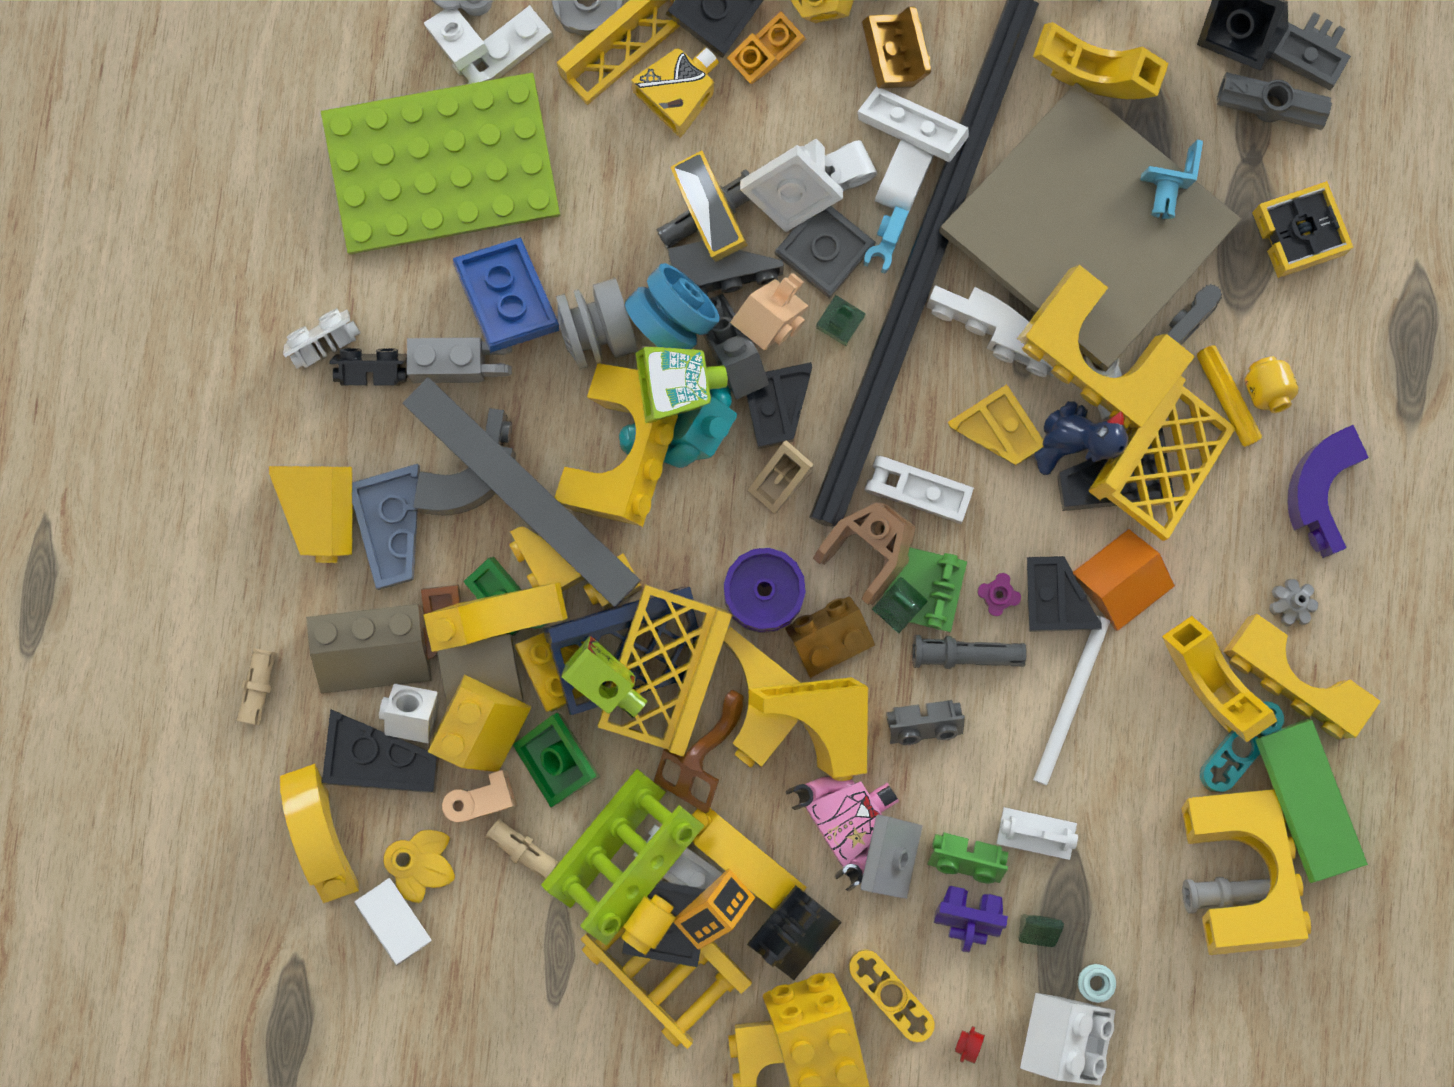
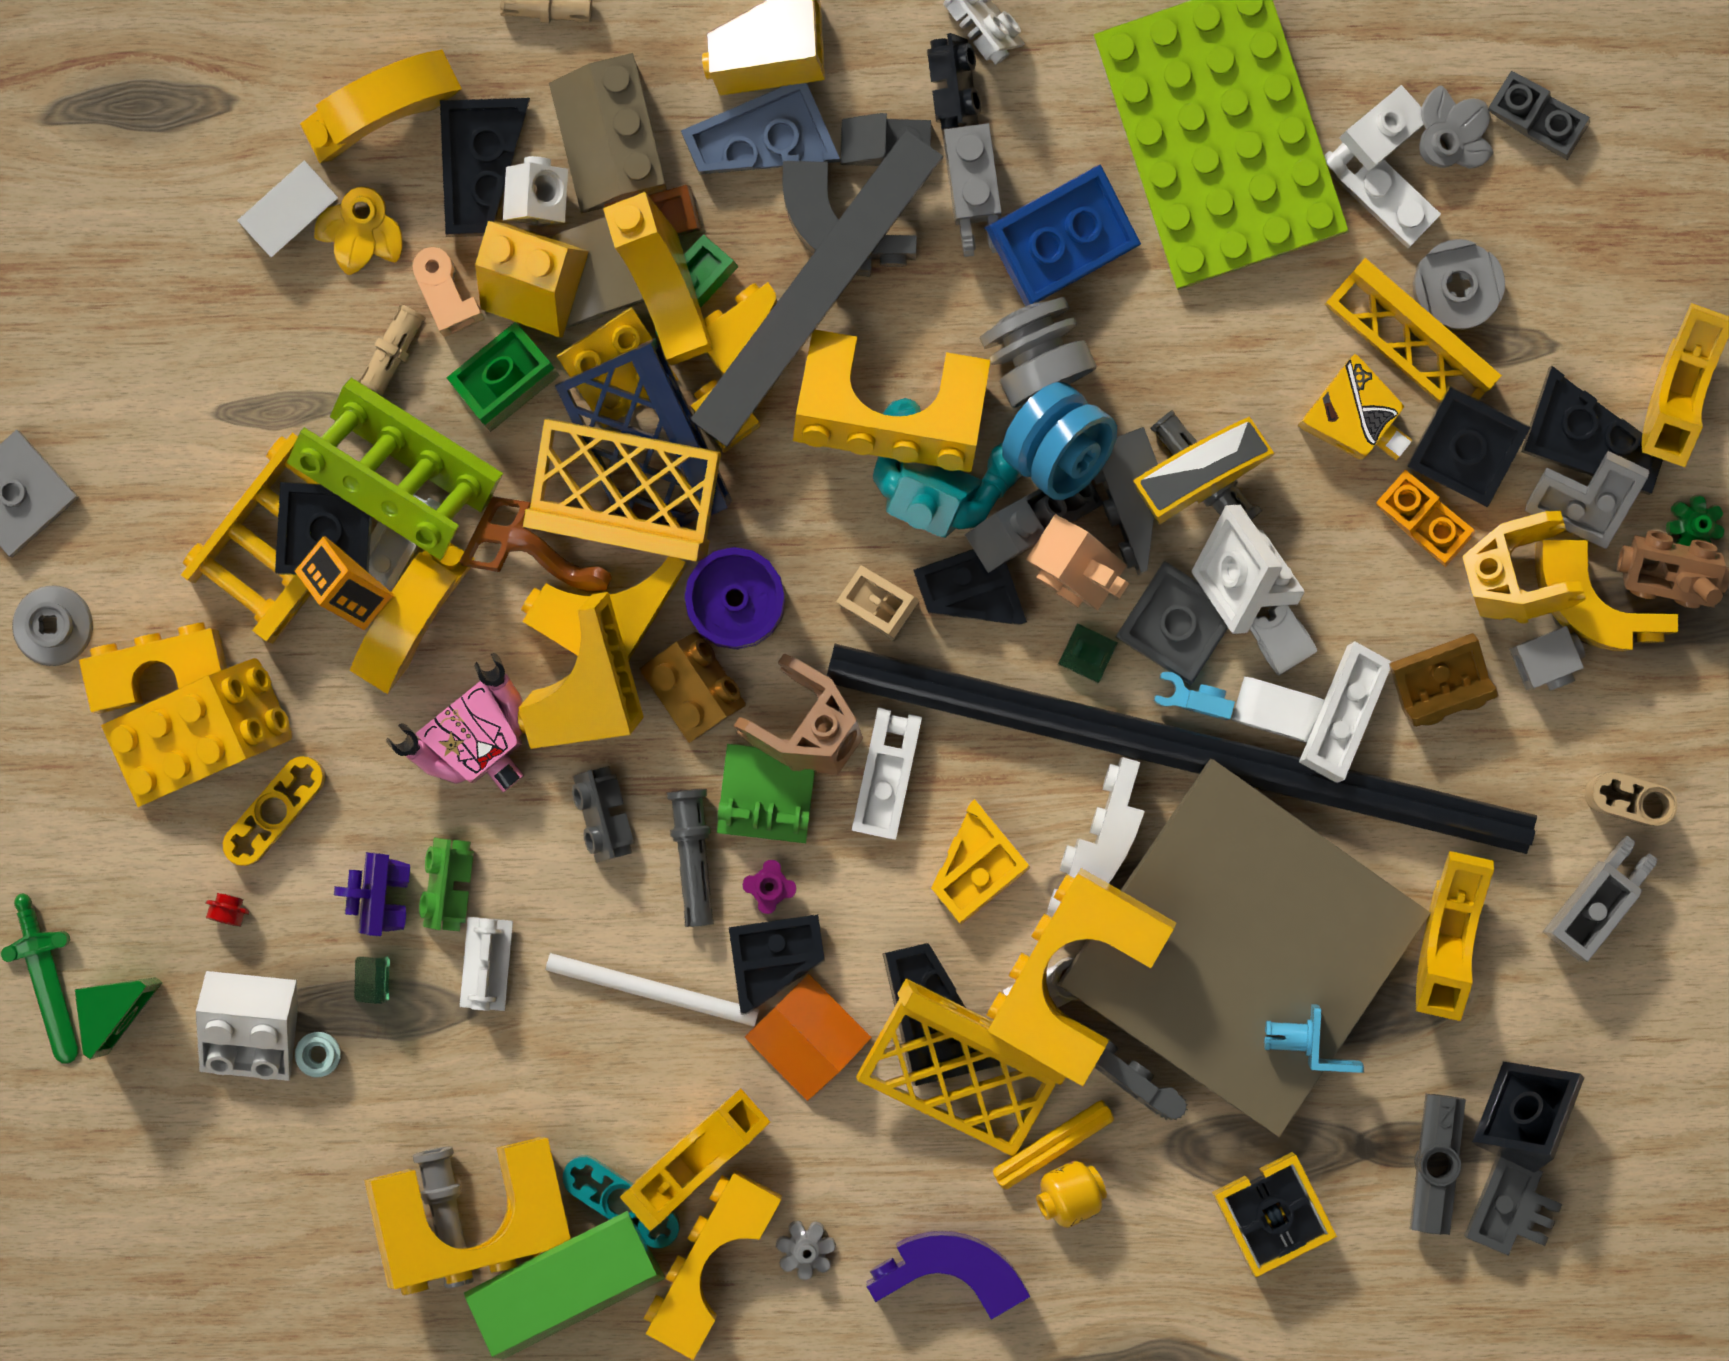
camera: 80 degrees right, 5 degrees up
lime torso [562,636,647,718] -> none
yellow brick [621,894,676,955] -> none
torso [635,347,728,423] -> none
black hinge [747,885,842,980] -> none
light grey plate [861,814,923,899] -> none
clear green slope [872,577,928,633] -> none
dark blue animal [1034,401,1128,475] -> none
none -> dark grey slope [840,113,931,166]

